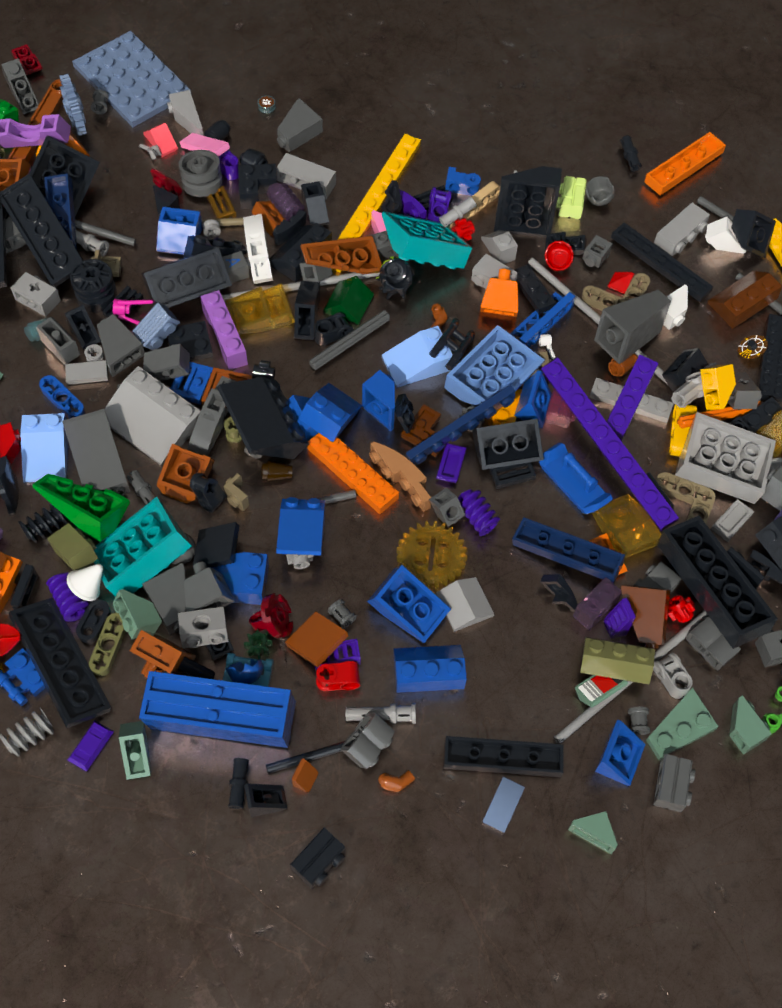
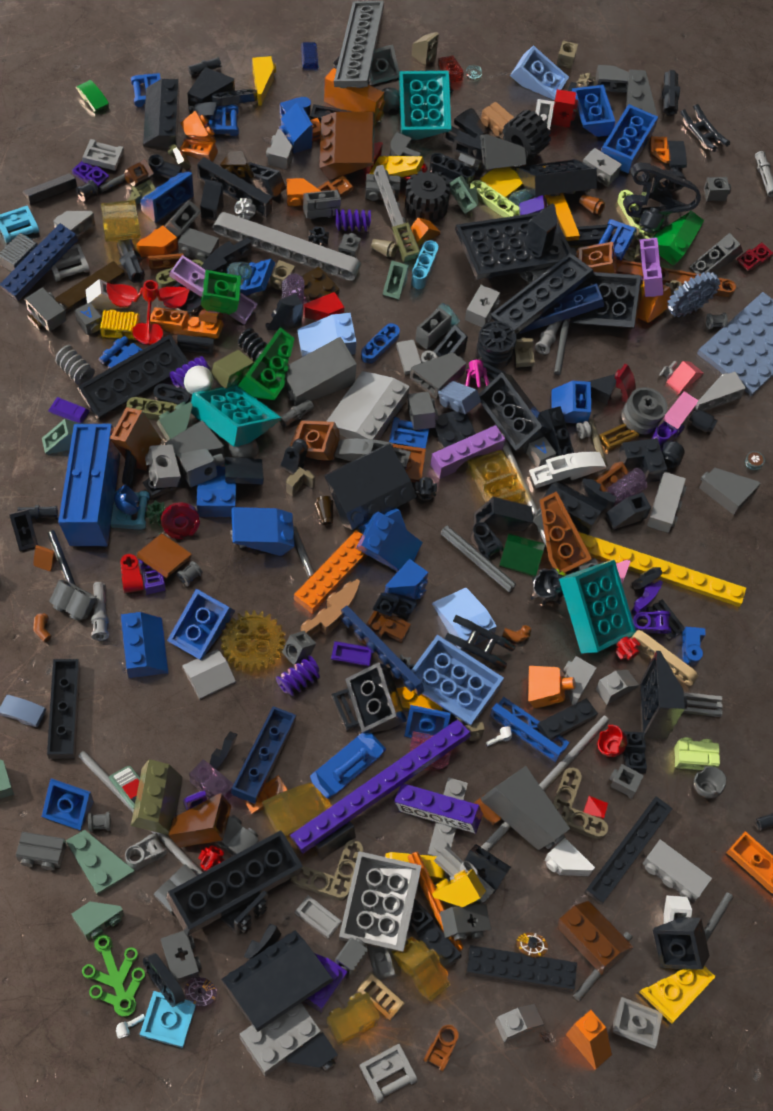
camera: 80 degrees right, 0 degrees up
light grey pin [439,196,477,228] -> none

